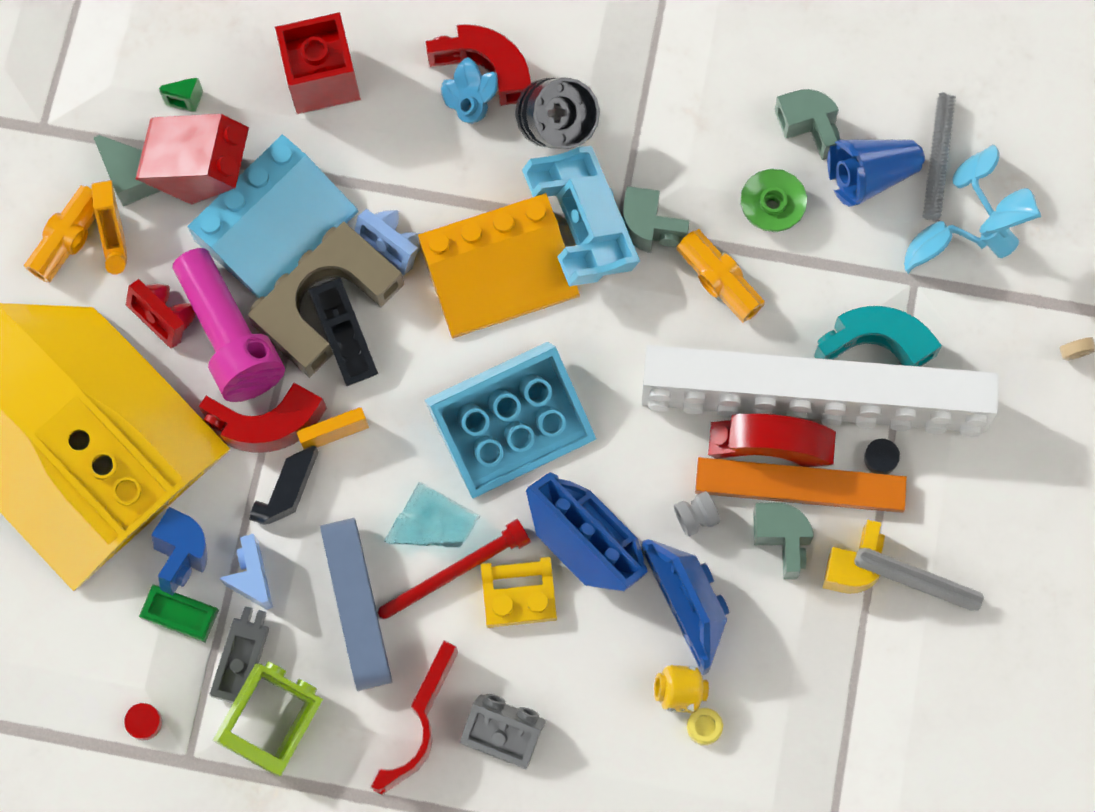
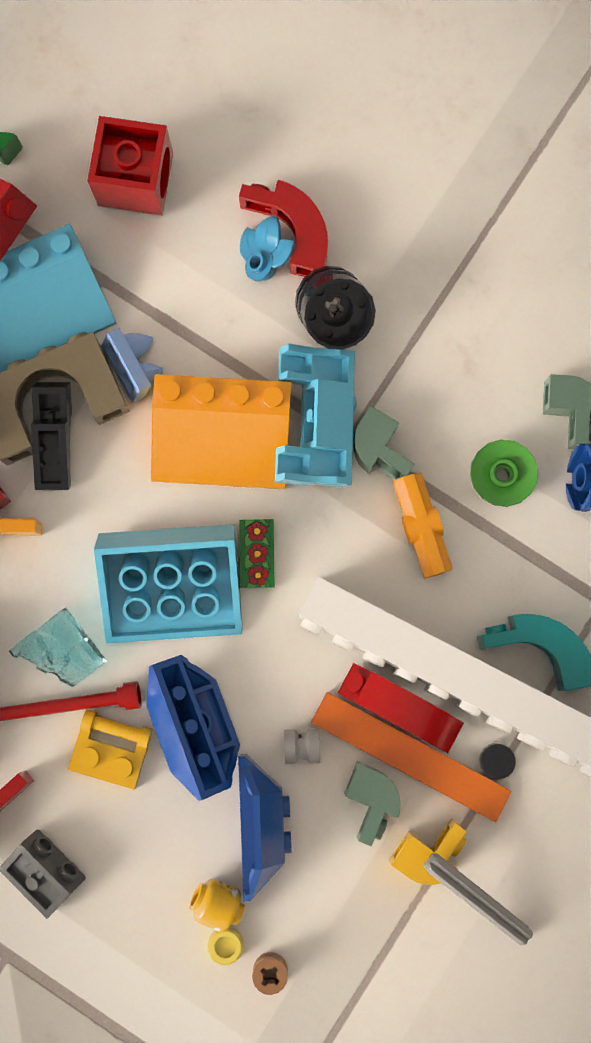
camera: 20 degrees right, 10 degrees up
none -> tile [239,519,275,588]
none -> medium nougat wheel [252,952,288,995]

